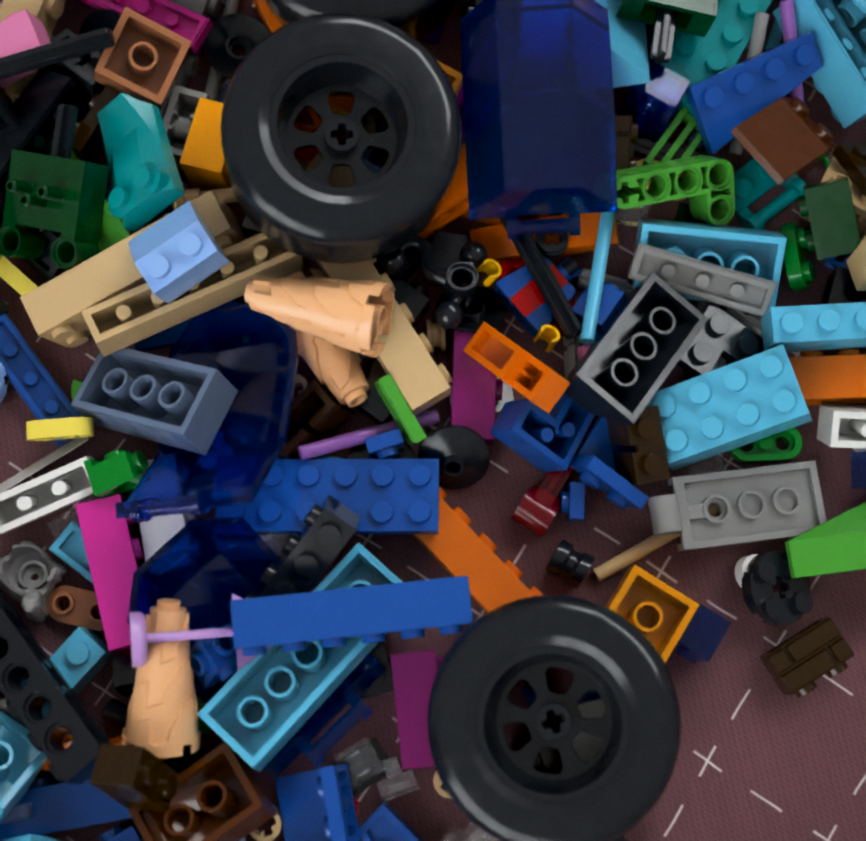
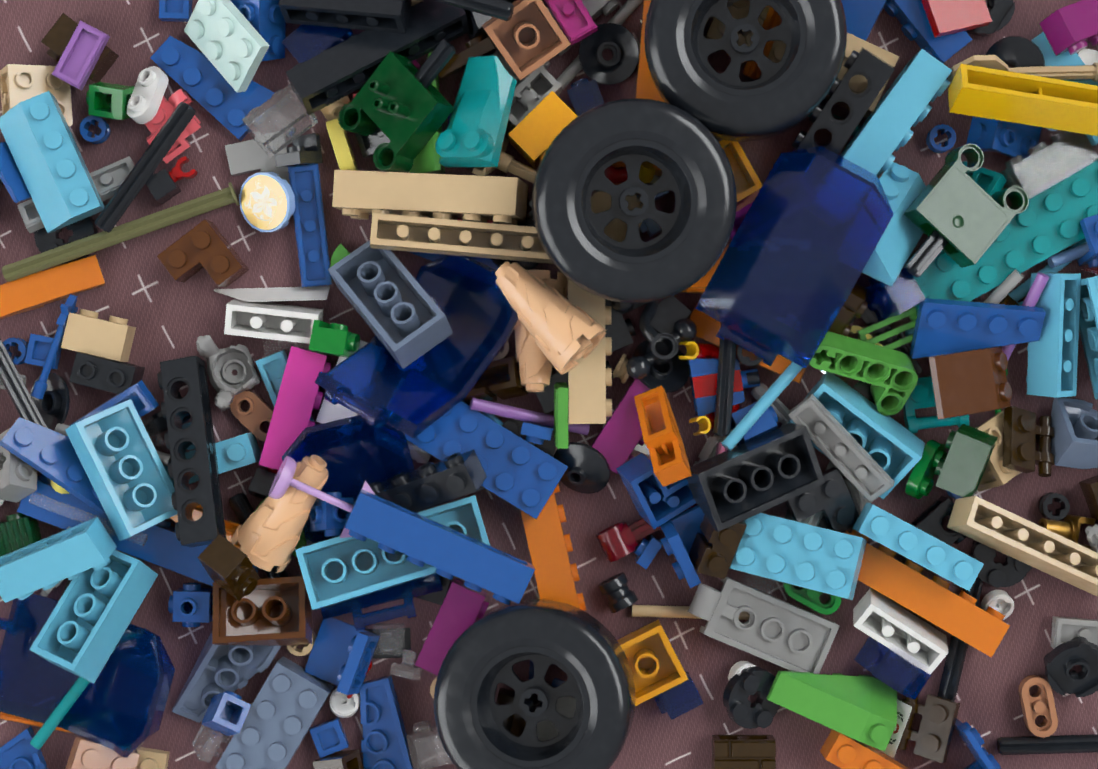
camera: 30 degrees right, 10 degrees up
light yellow beam [26,417,94,441] -> none
light blue slope [128,200,230,304] -> none

